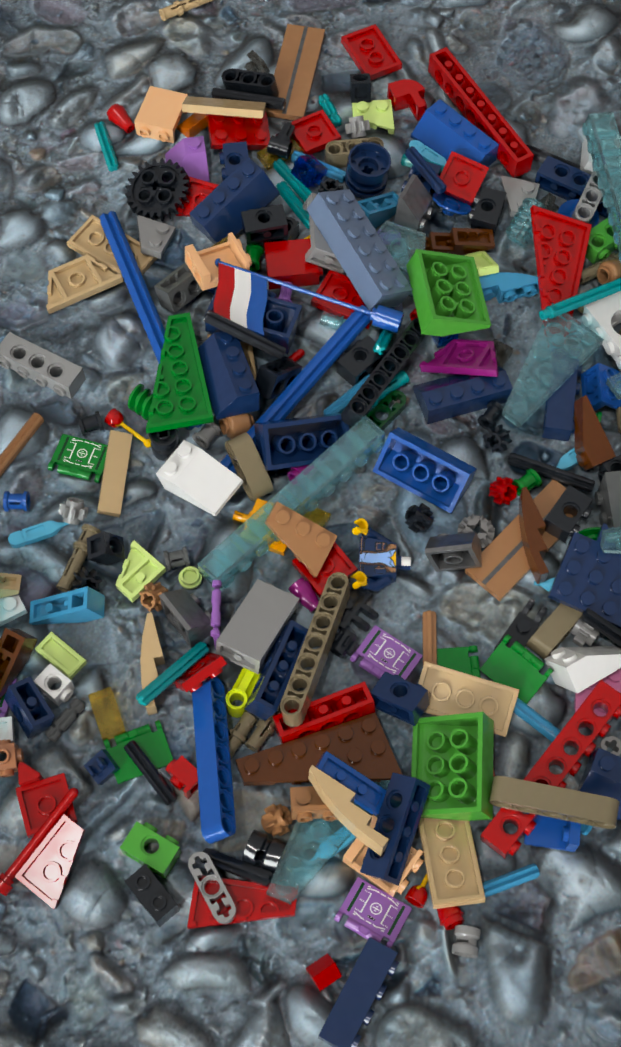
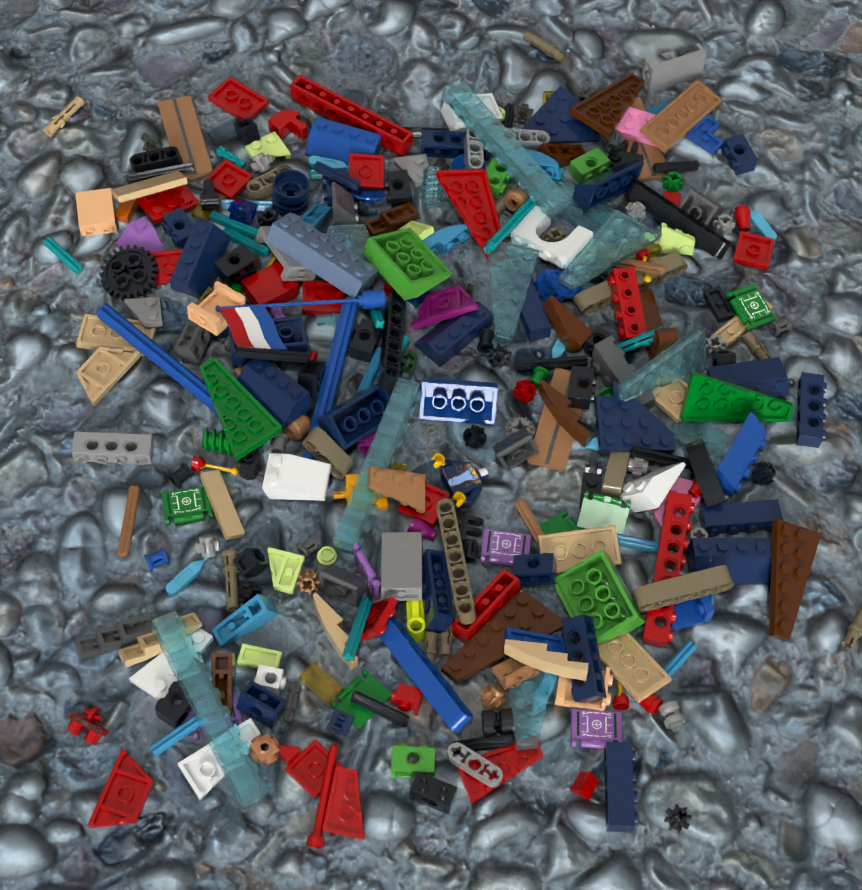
camera: 30 degrees left, 5 degrees down
red cone [107,104,135,133] -> none

